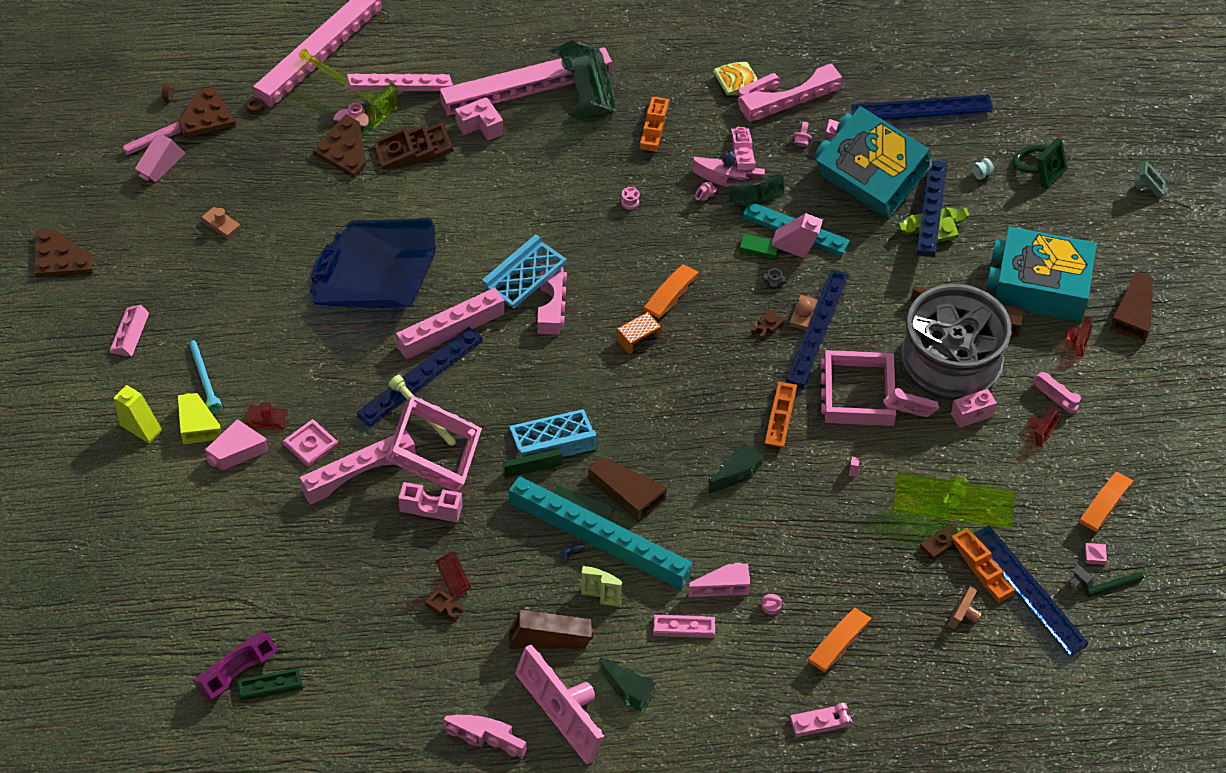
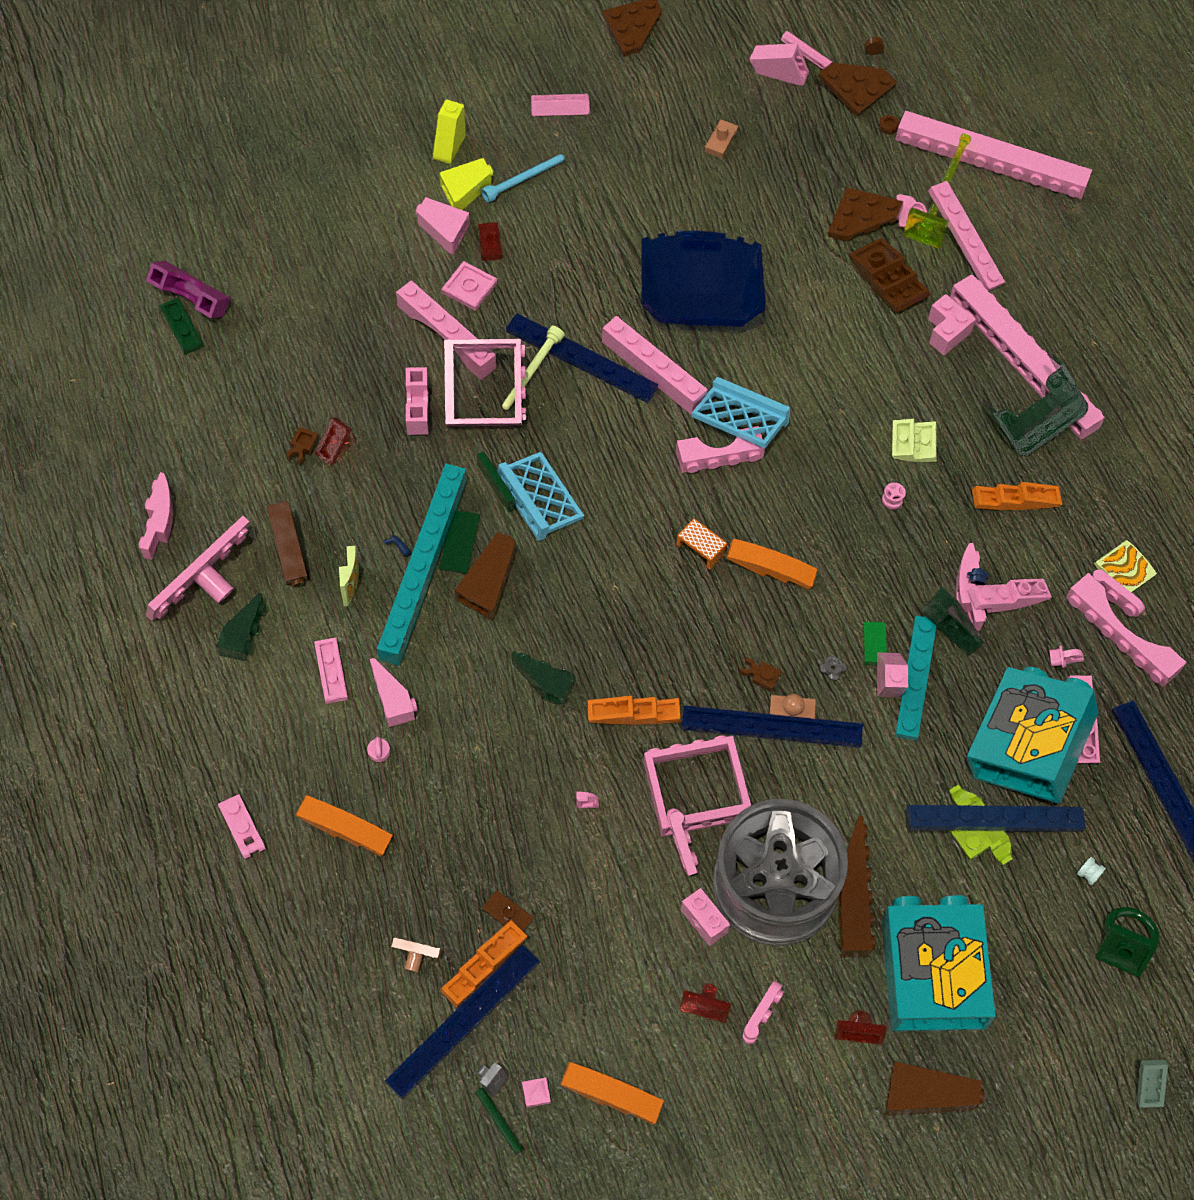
camera: 75 degrees right, 10 degrees up
bright pink piece [695,182,717,201] -> none
clear neon green plate [893,472,1017,529] -> none
none -> yellowish green slope [892,419,937,462]

